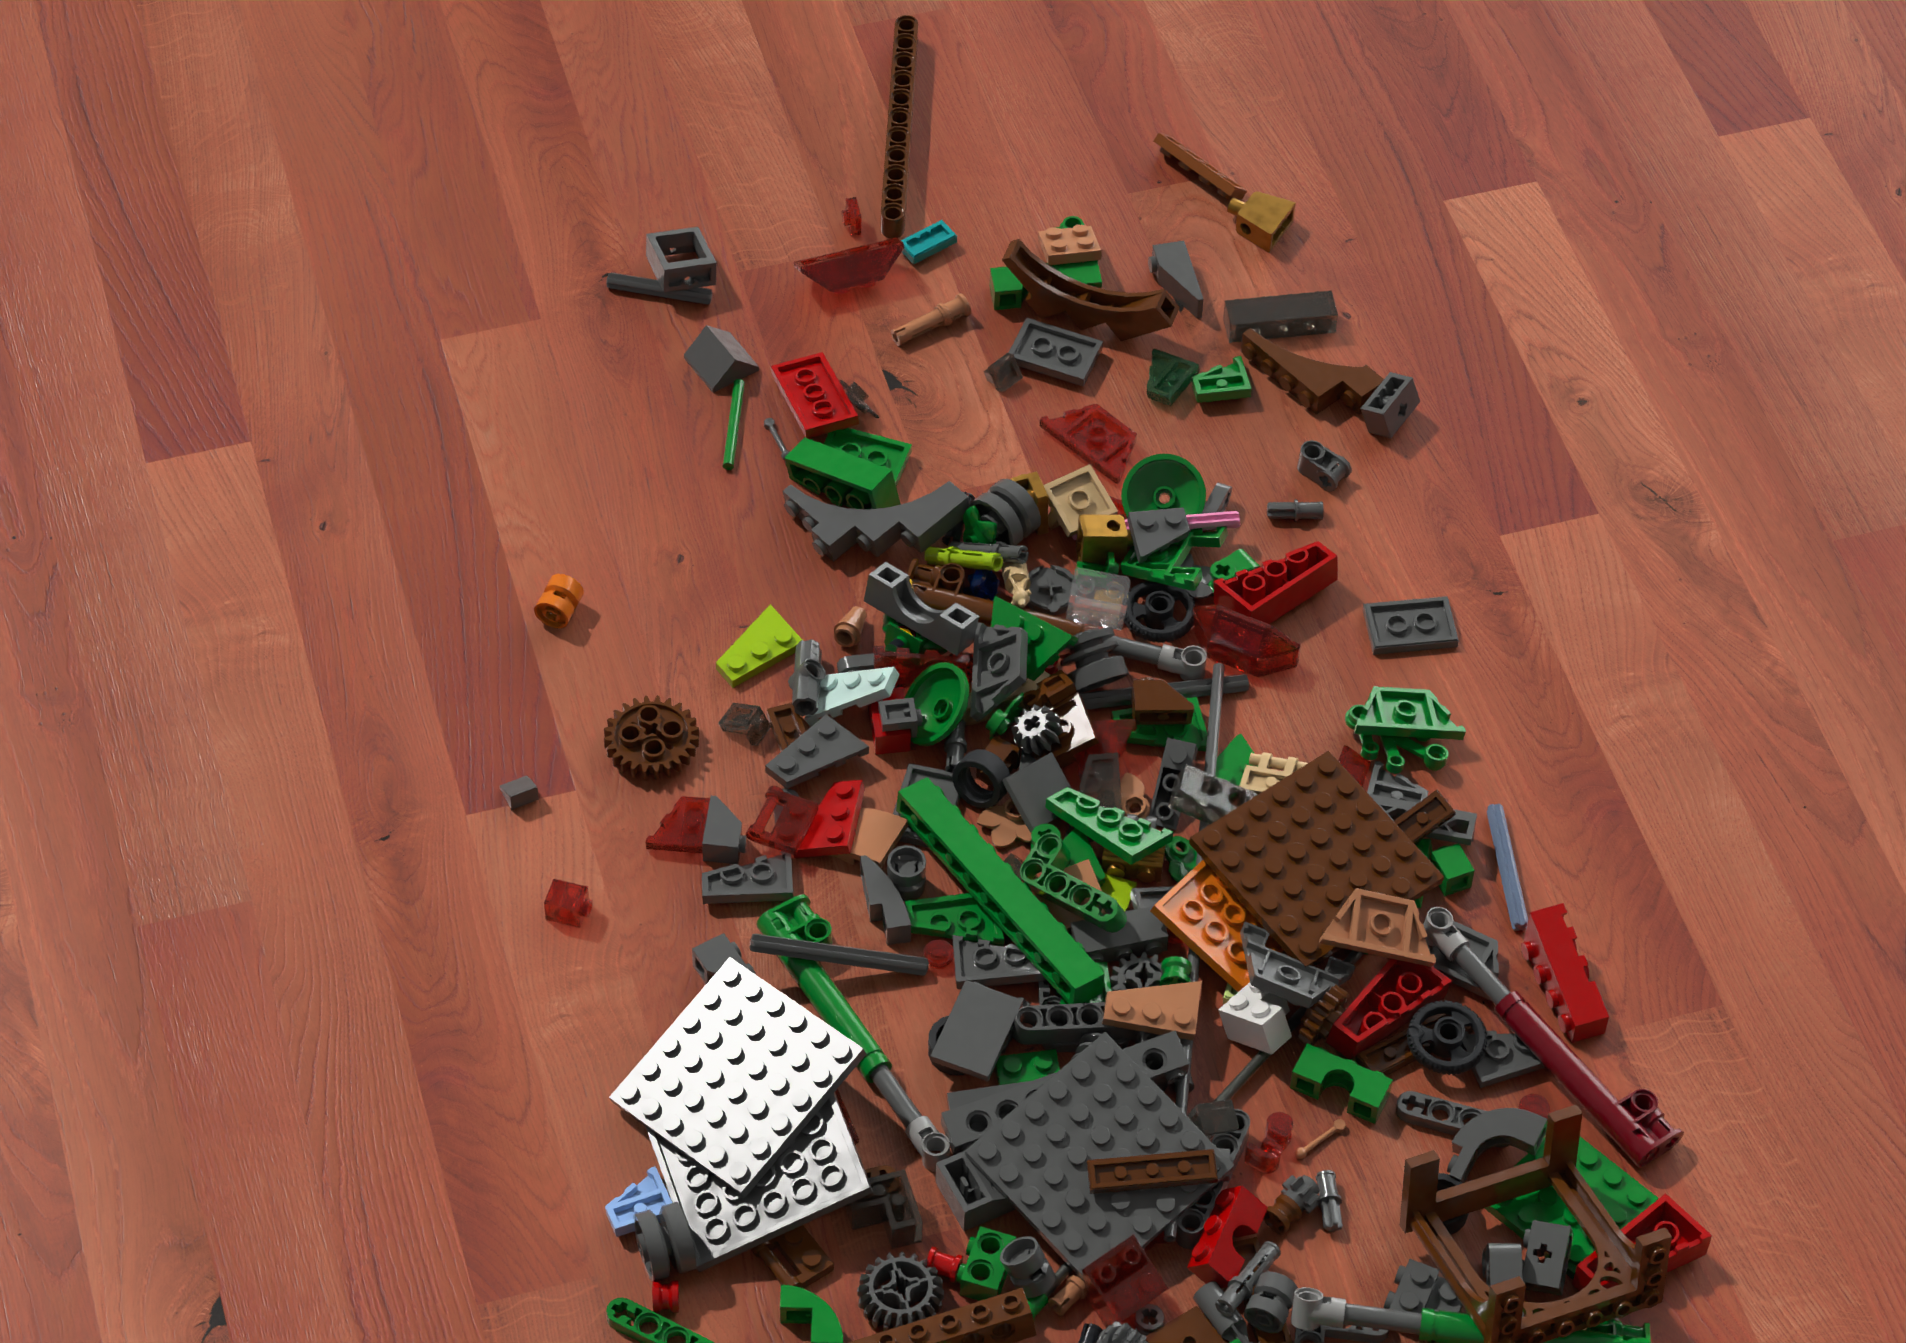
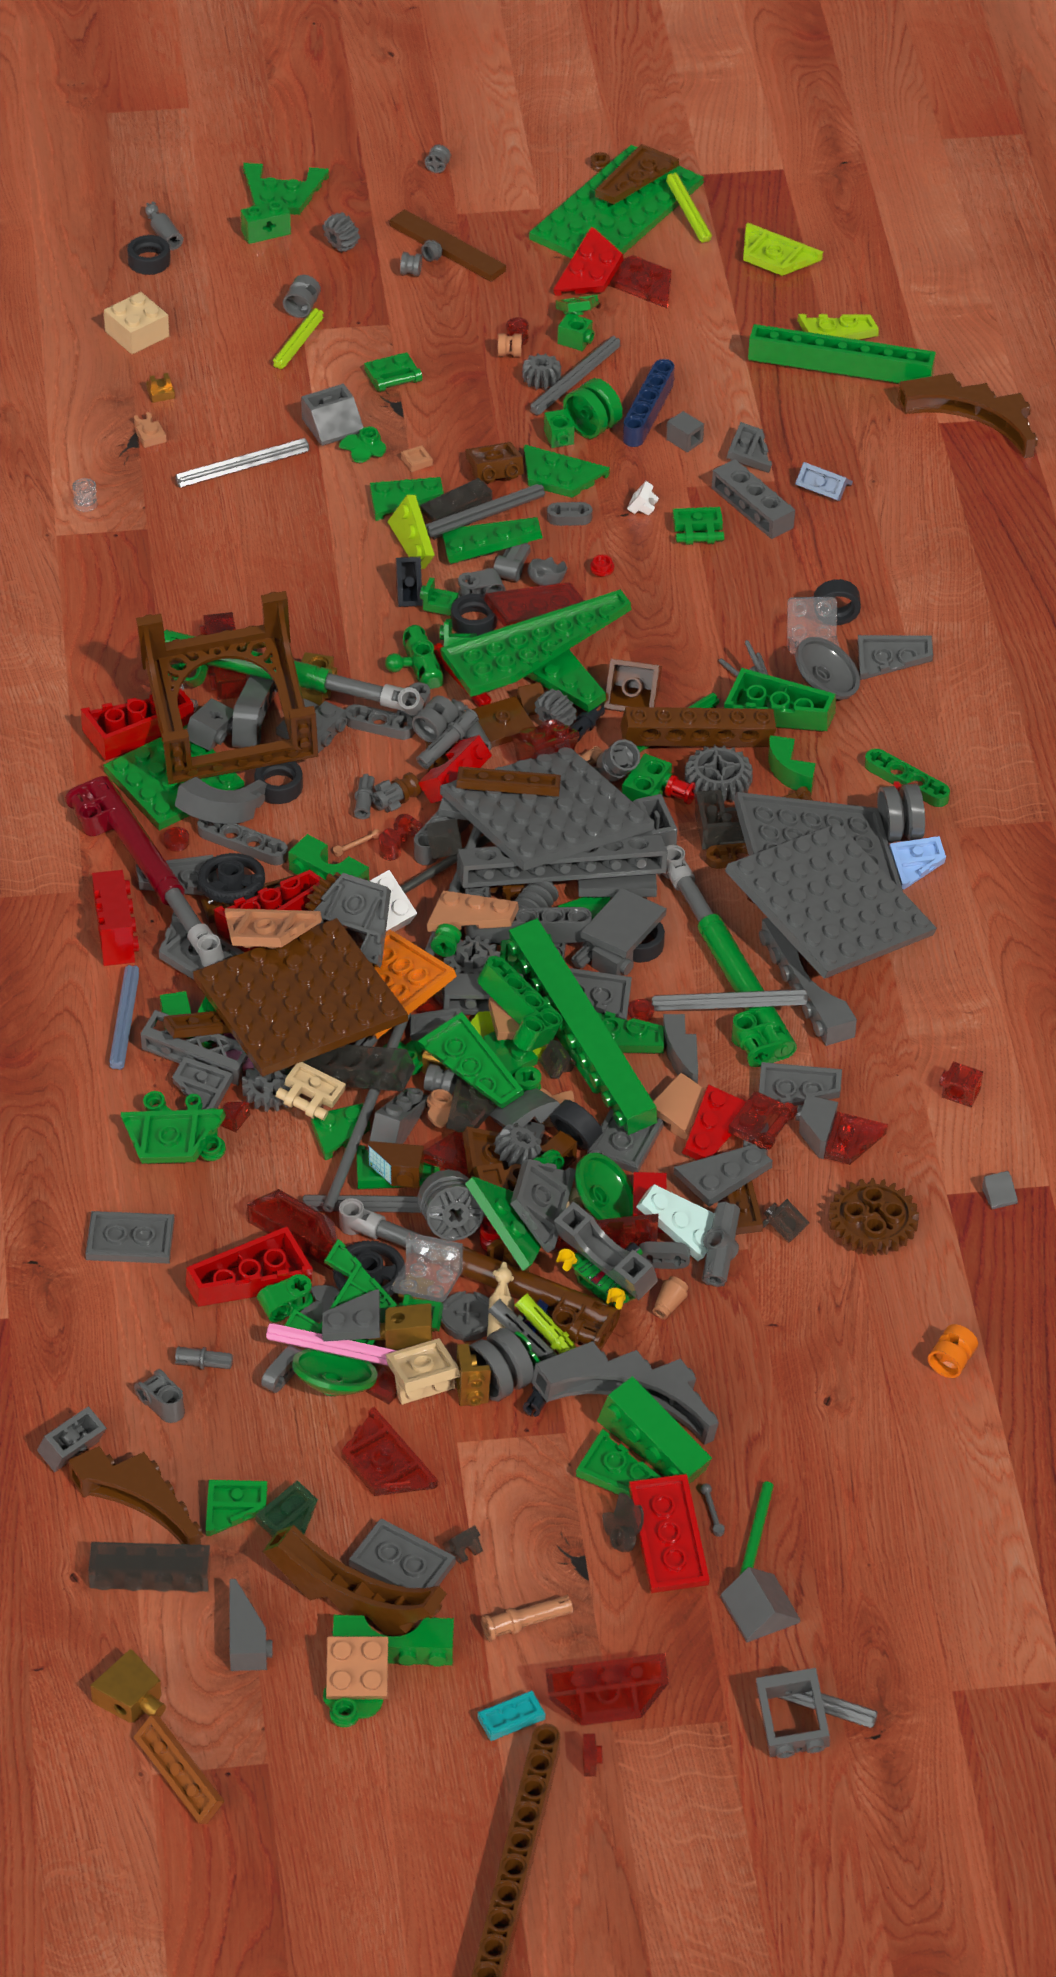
camera: 170 degrees left, 5 degrees down
lime wing [716,604,802,688] -> none
dark grey bracket [878,698,922,738] -> none
dark grey wheel [887,845,926,901] -> none

